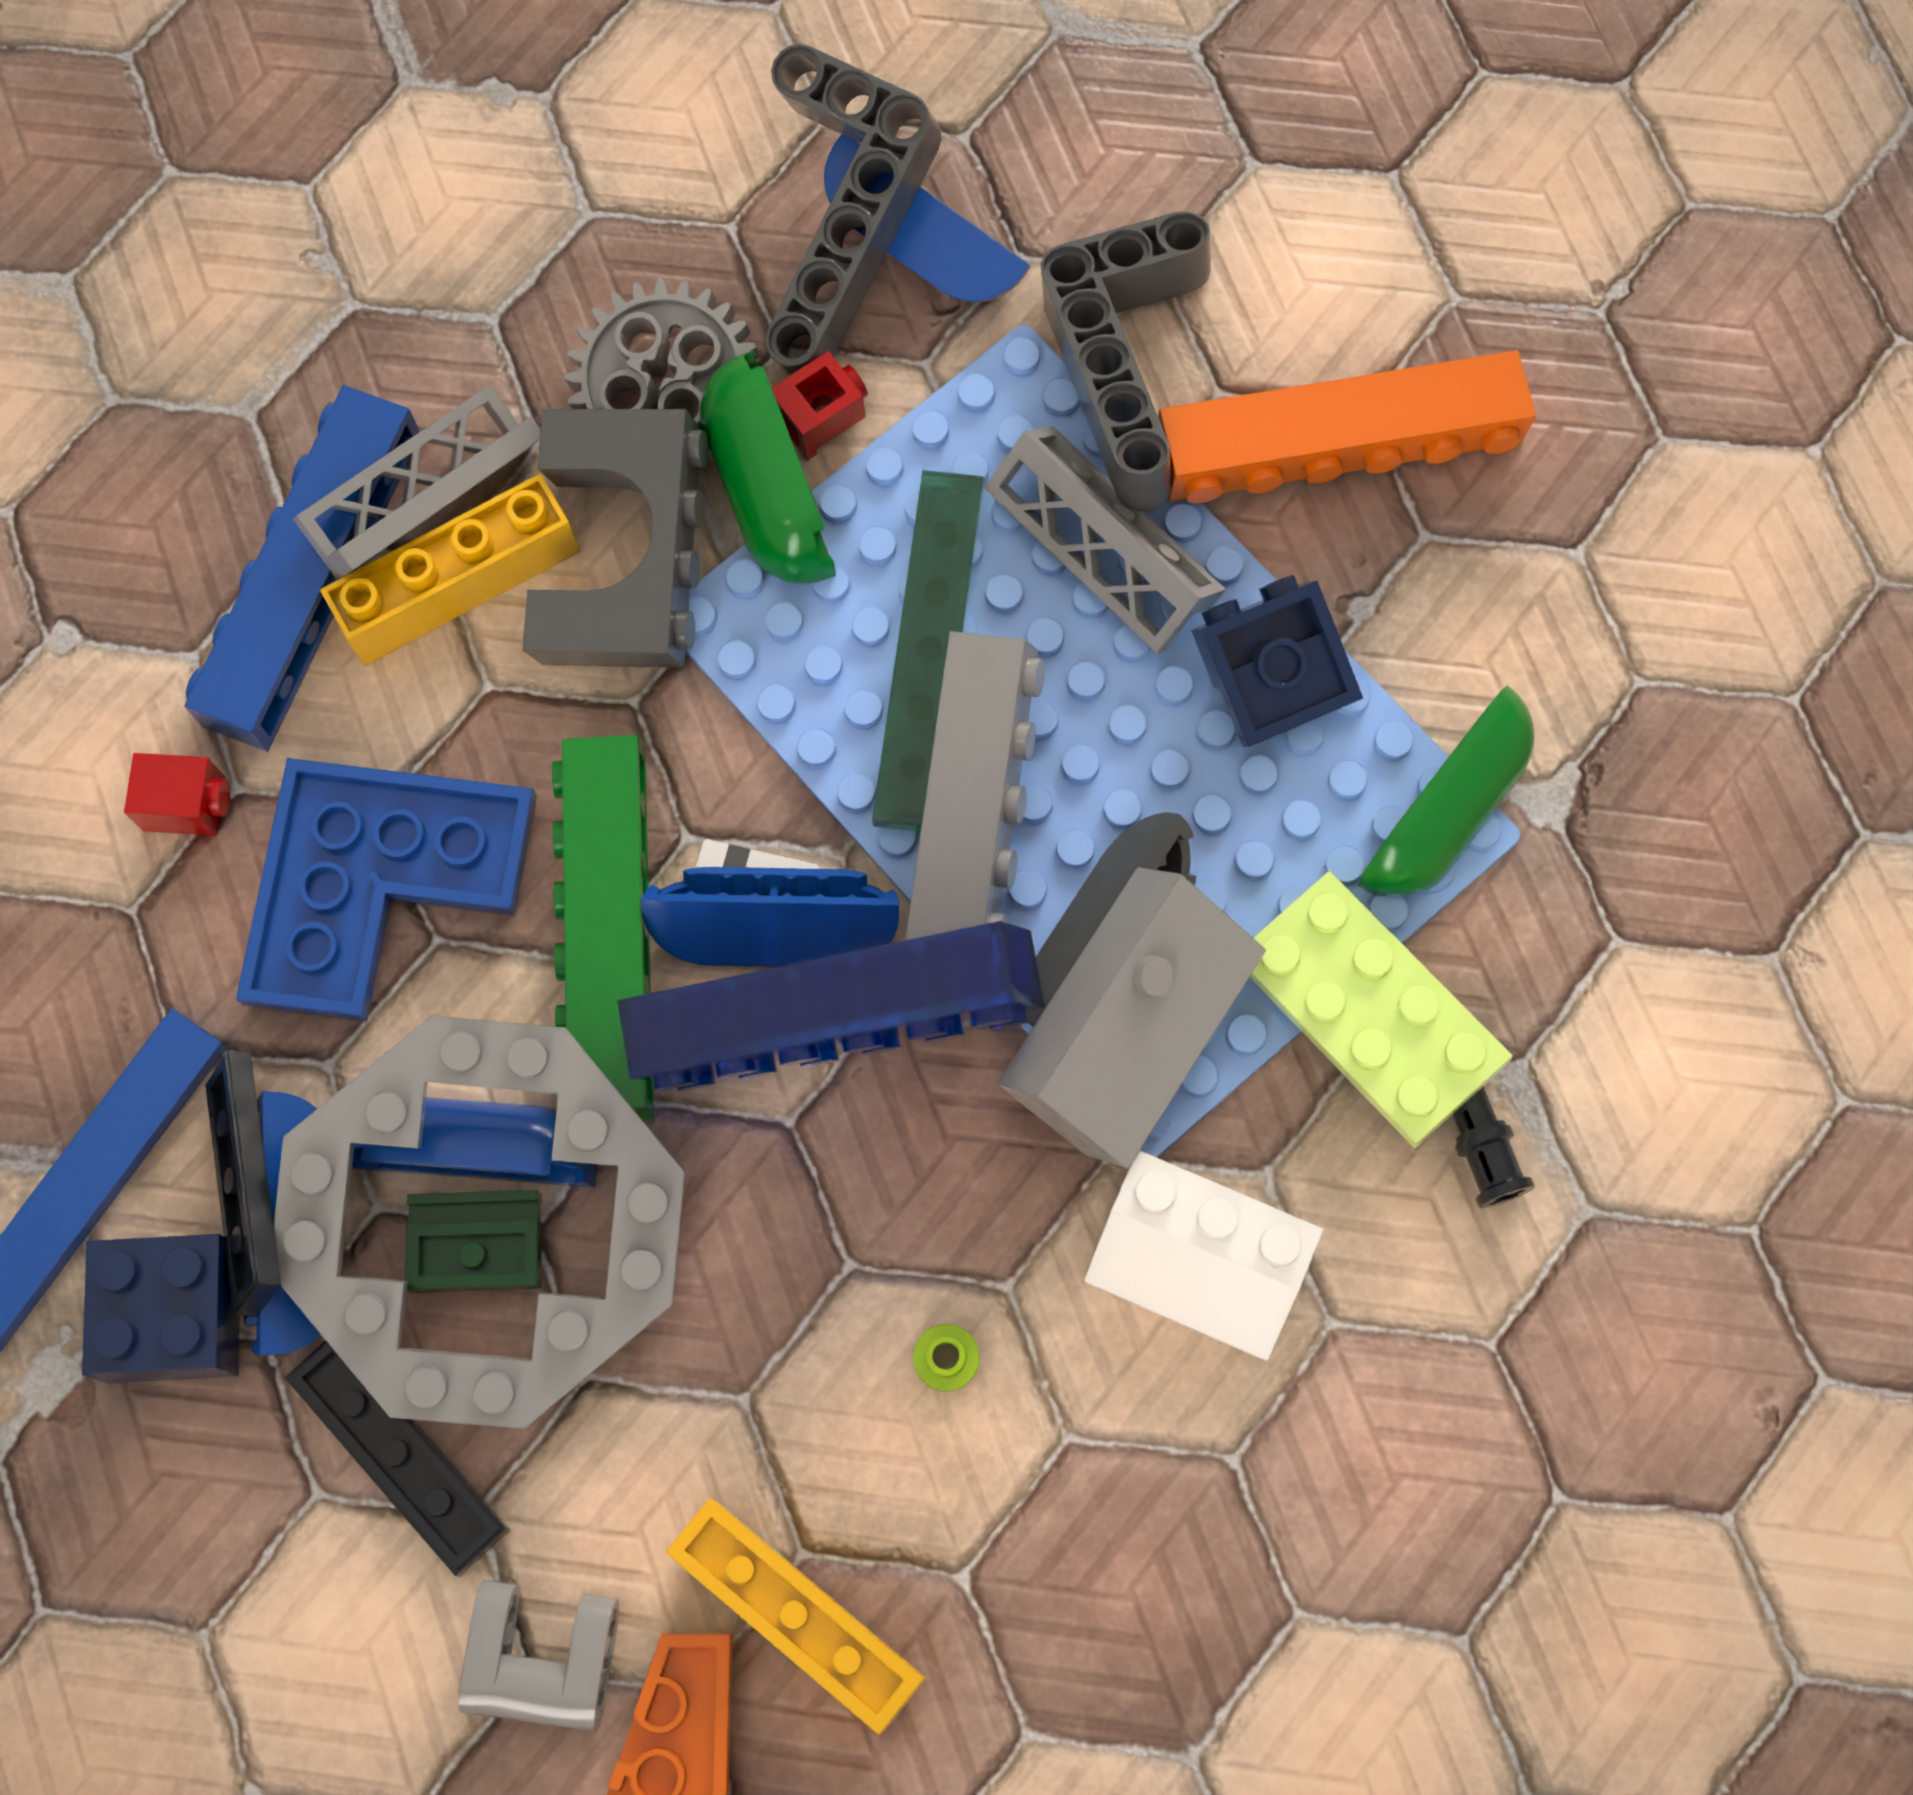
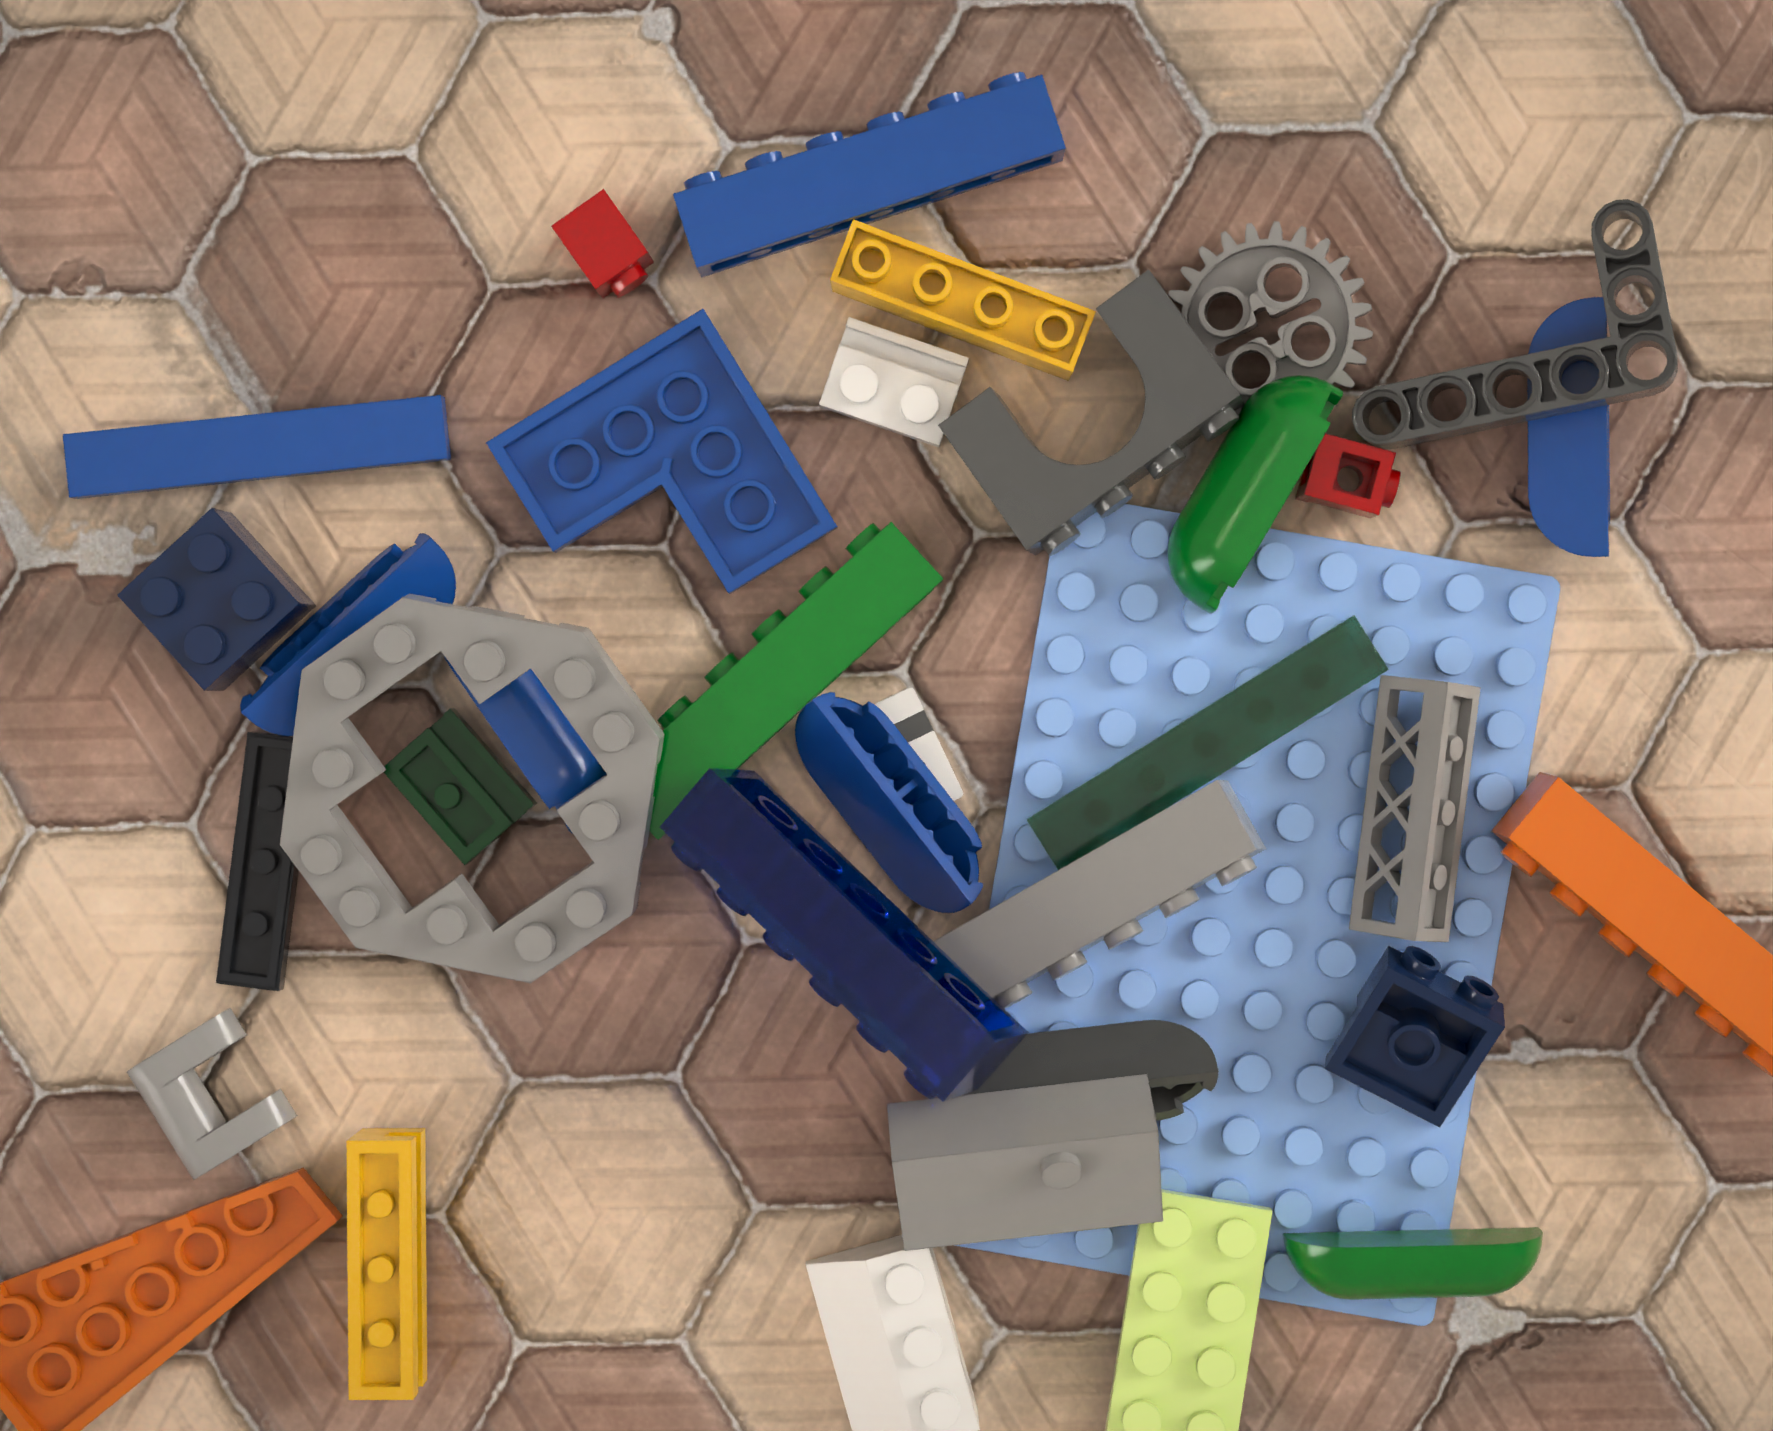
camera: 45 degrees right, 15 degrees up
black tile [205,1051,281,1316] -> none
light grey fence [293,385,541,580] -> none
lime plate [913,1324,980,1392] -> none
dark grey beam [1040,211,1211,511] -> none
none -> white plate [819,317,969,447]

